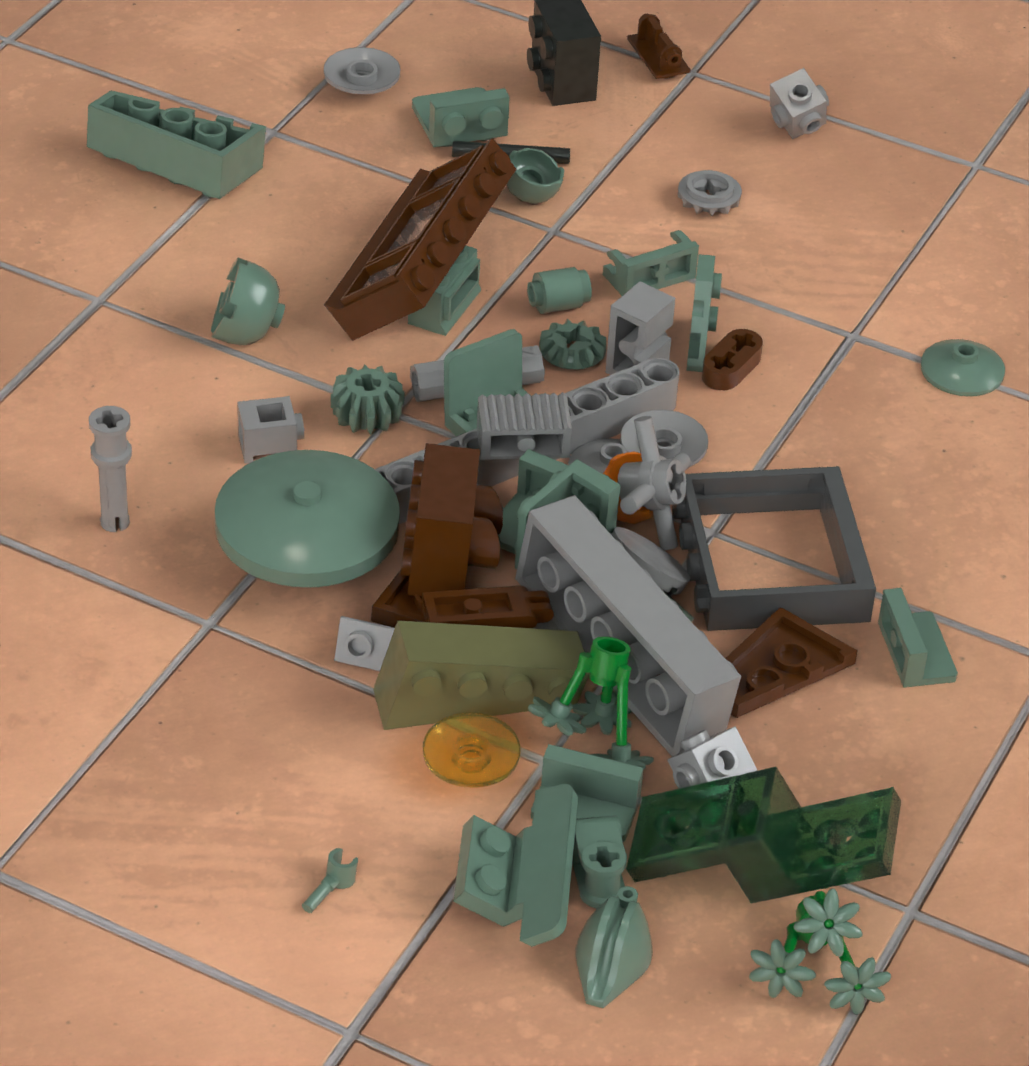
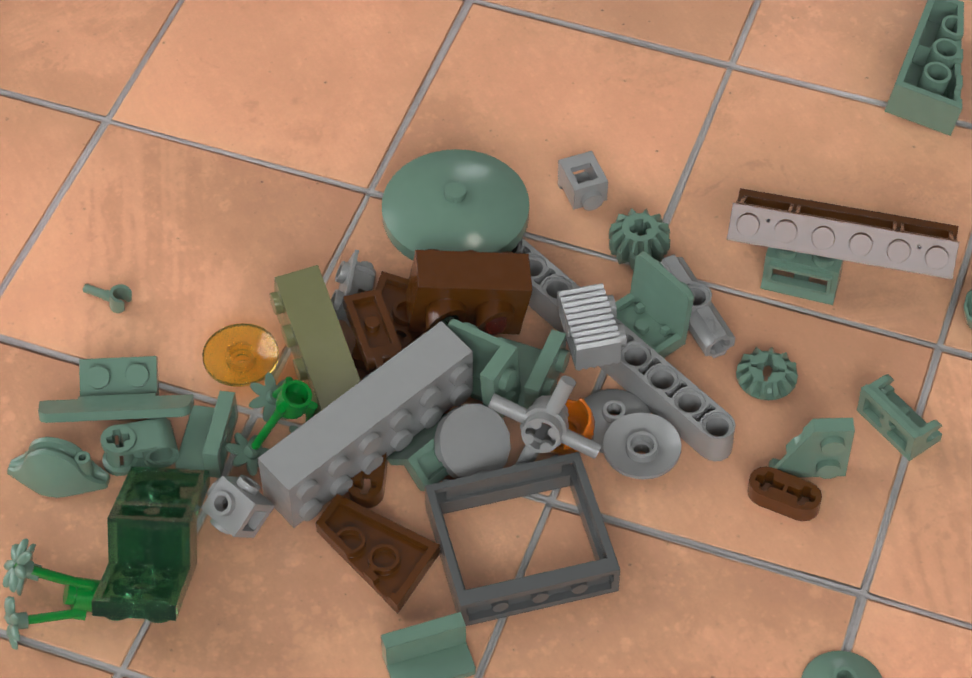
camera: 85 degrees right, 10 degrees up
light grey pin [89,406,132,532] -> none
sand green cylinder [211,257,285,345] -> none
sand green brick [527,267,592,314] -> none
light grey brick [605,281,675,375] -> none

